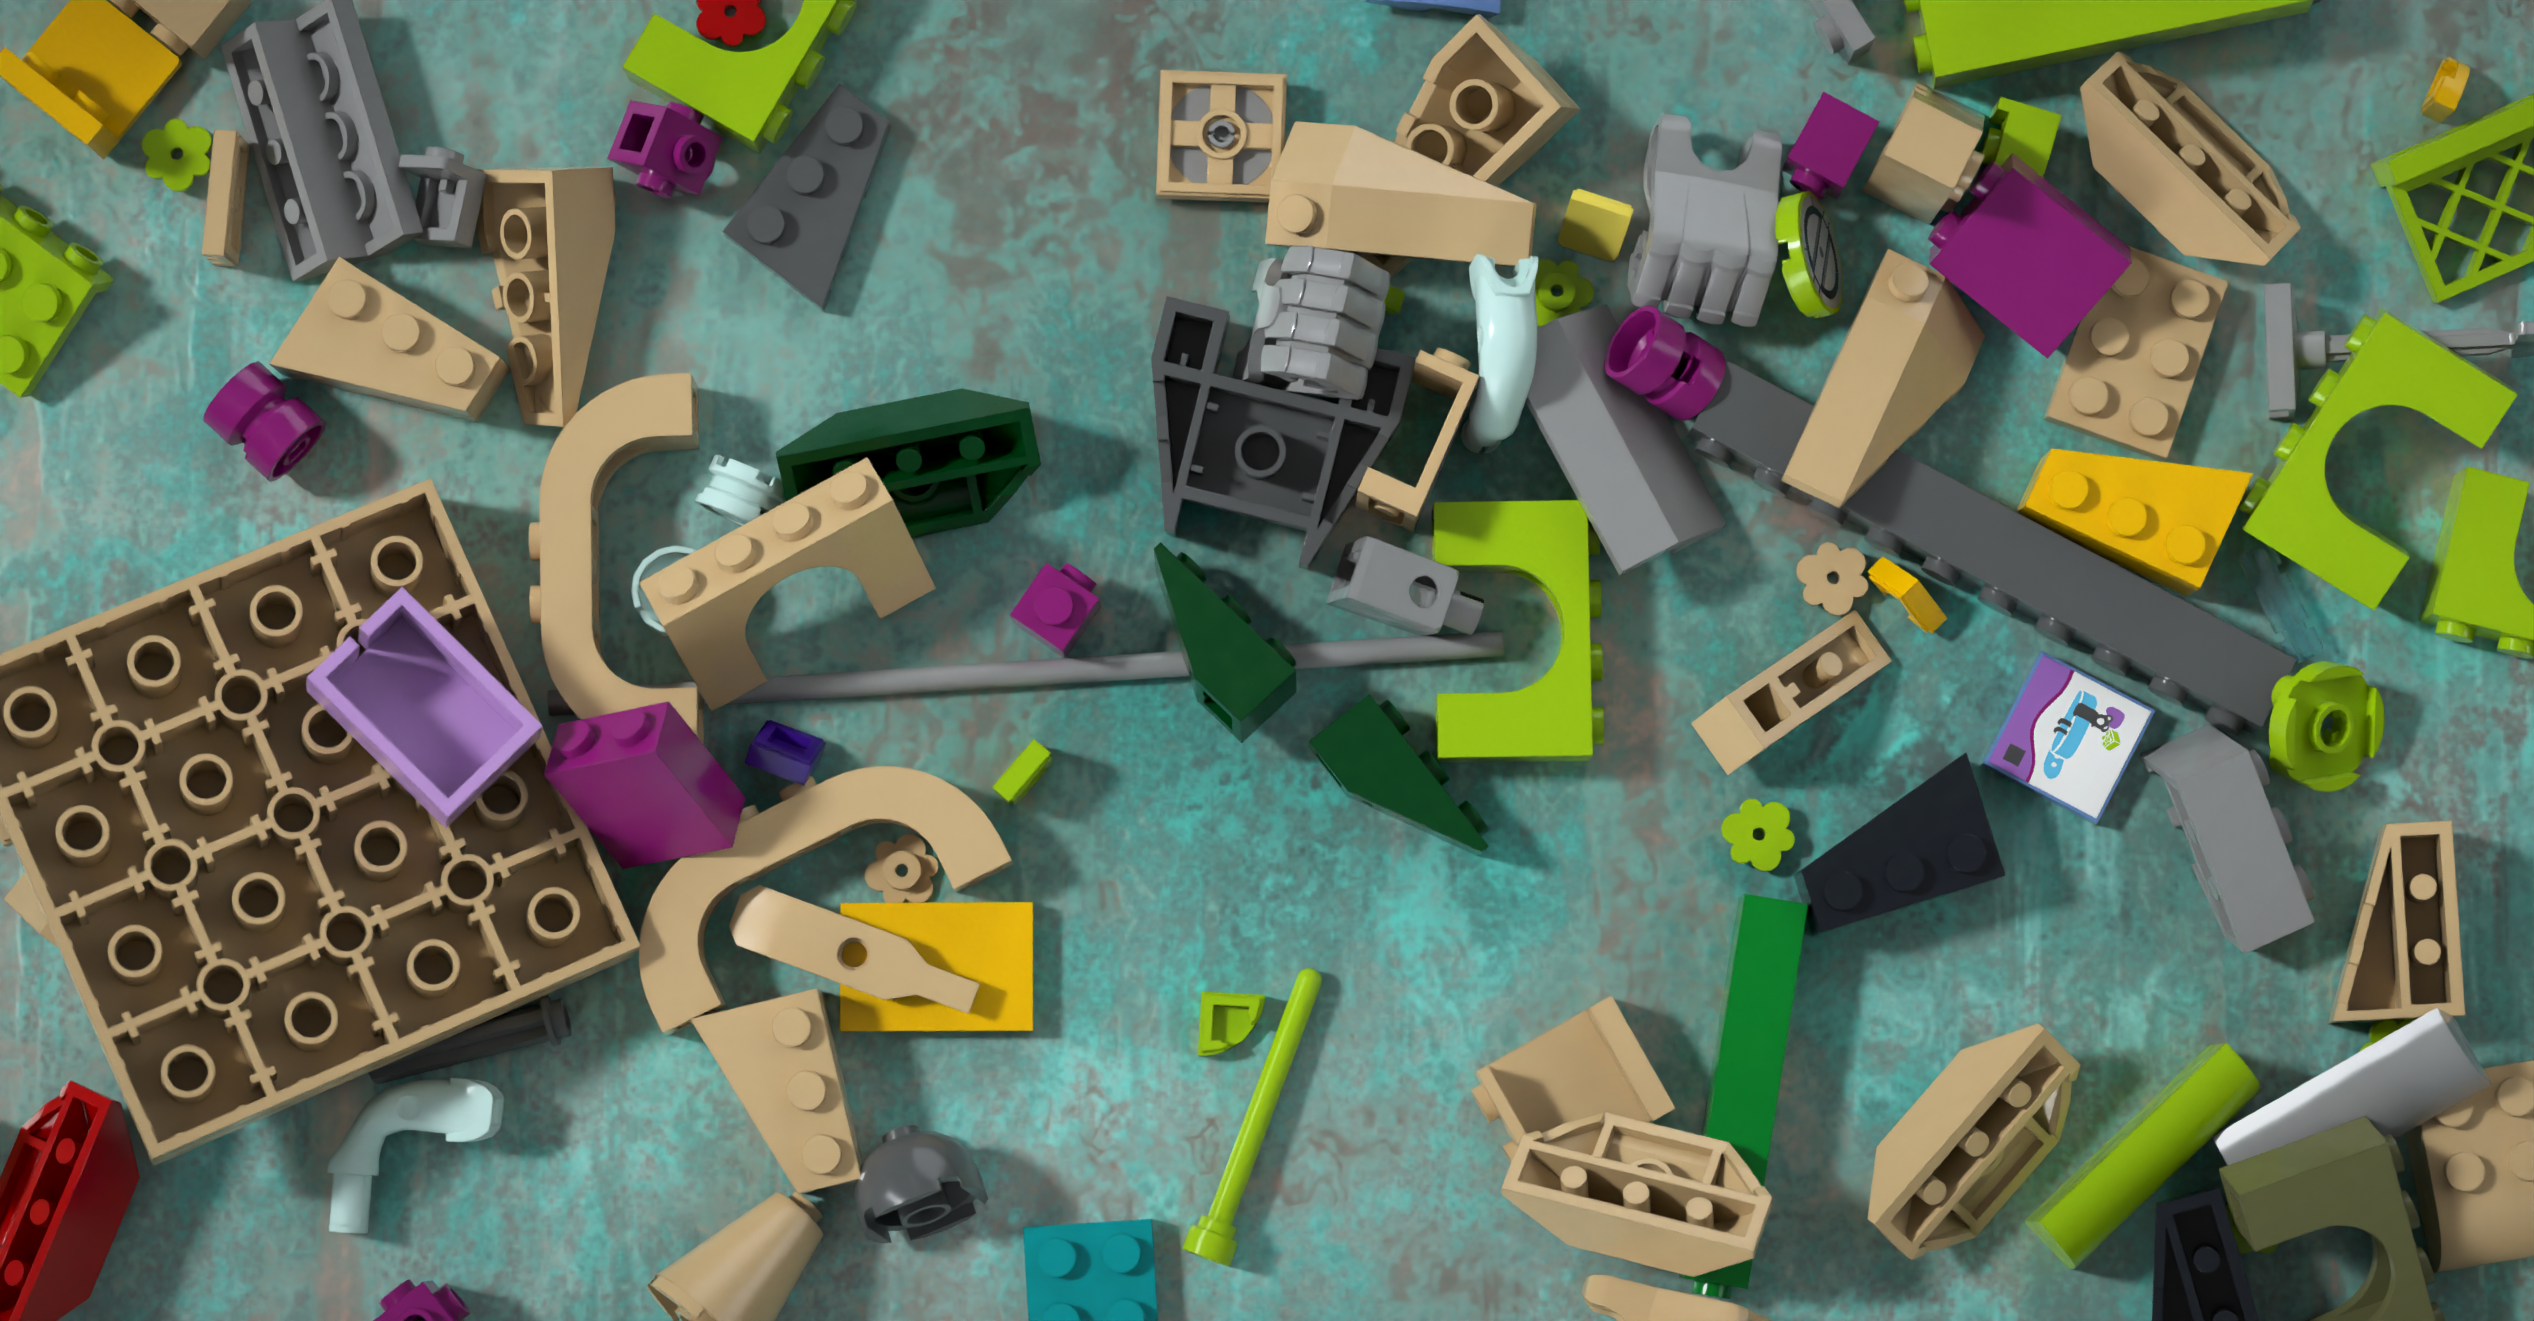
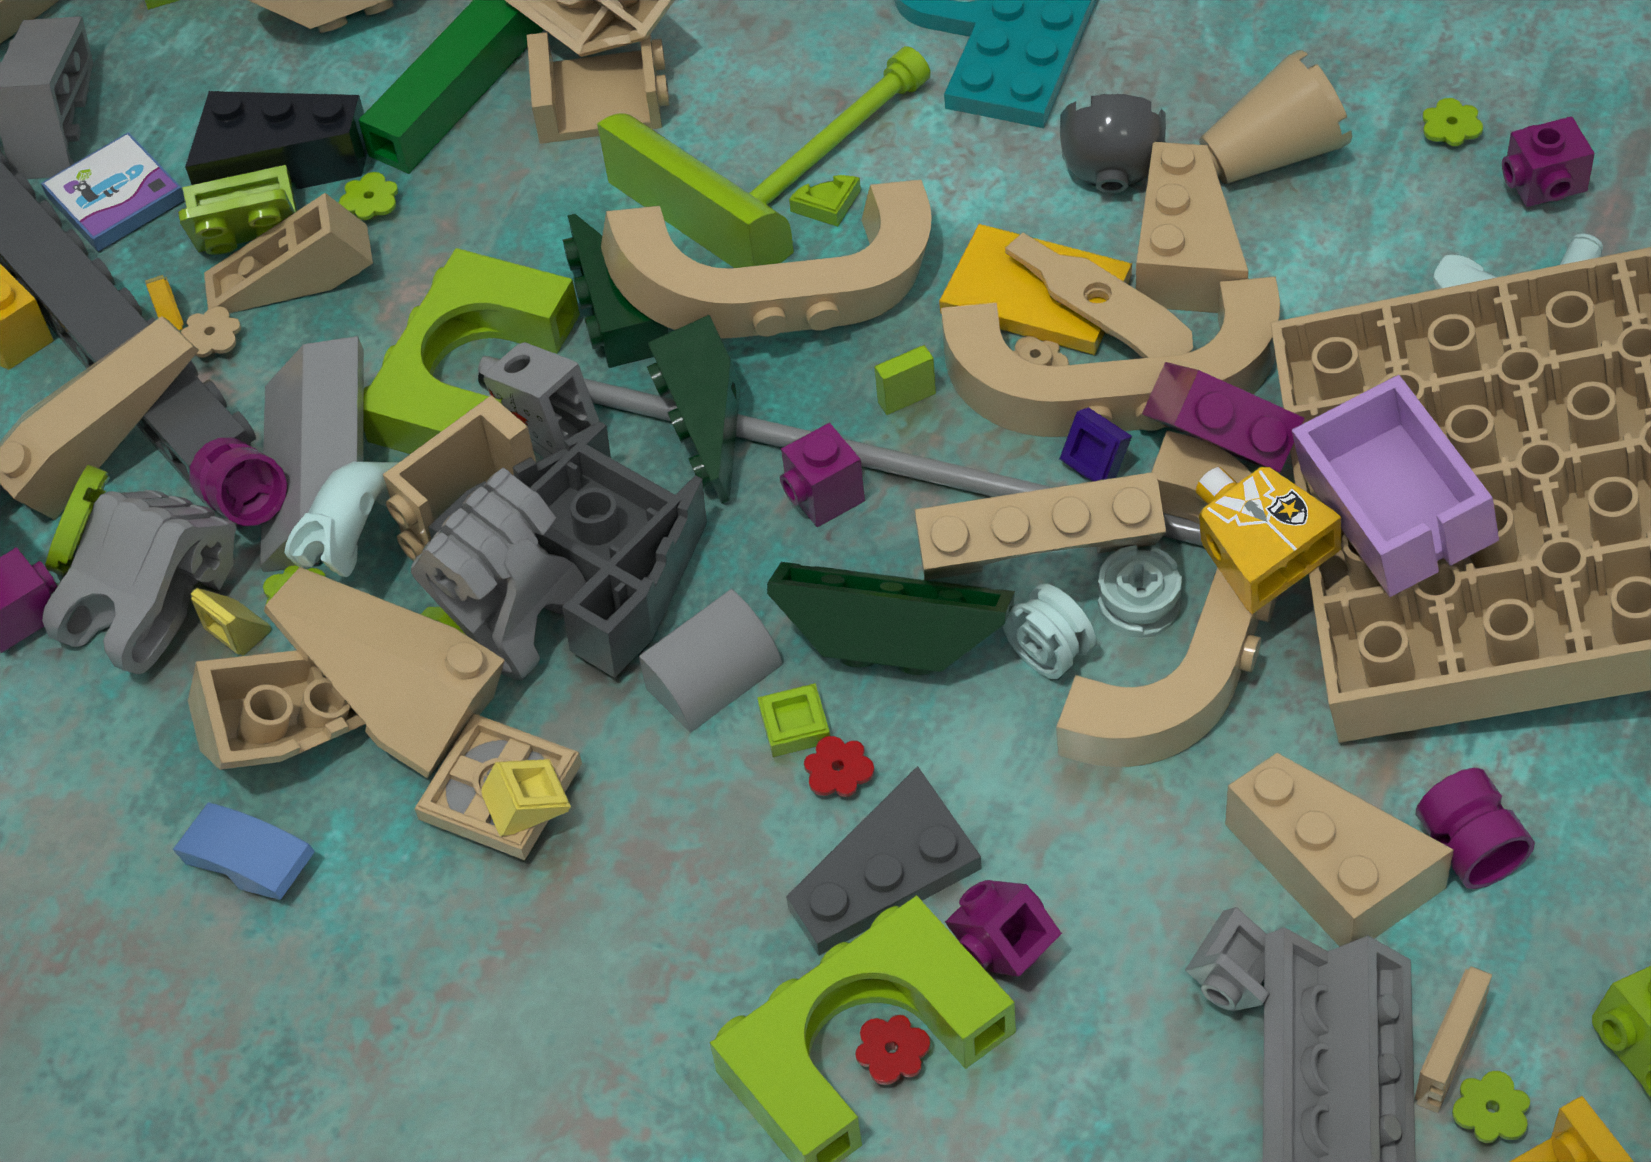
camera: 150 degrees left, 30 degrees down
tan wedge [476,167,616,427] -> none
none -> lime bracket [178,165,297,255]
none -> light yellow slope [481,759,571,836]
none -> lime brick [597,113,794,268]
none -> tan arch [601,179,932,339]
none -> light grey brick [639,589,782,733]
none -> lime tile [757,683,830,757]
none -> red plant [804,736,874,797]
none -> yellow torso [1195,467,1341,614]

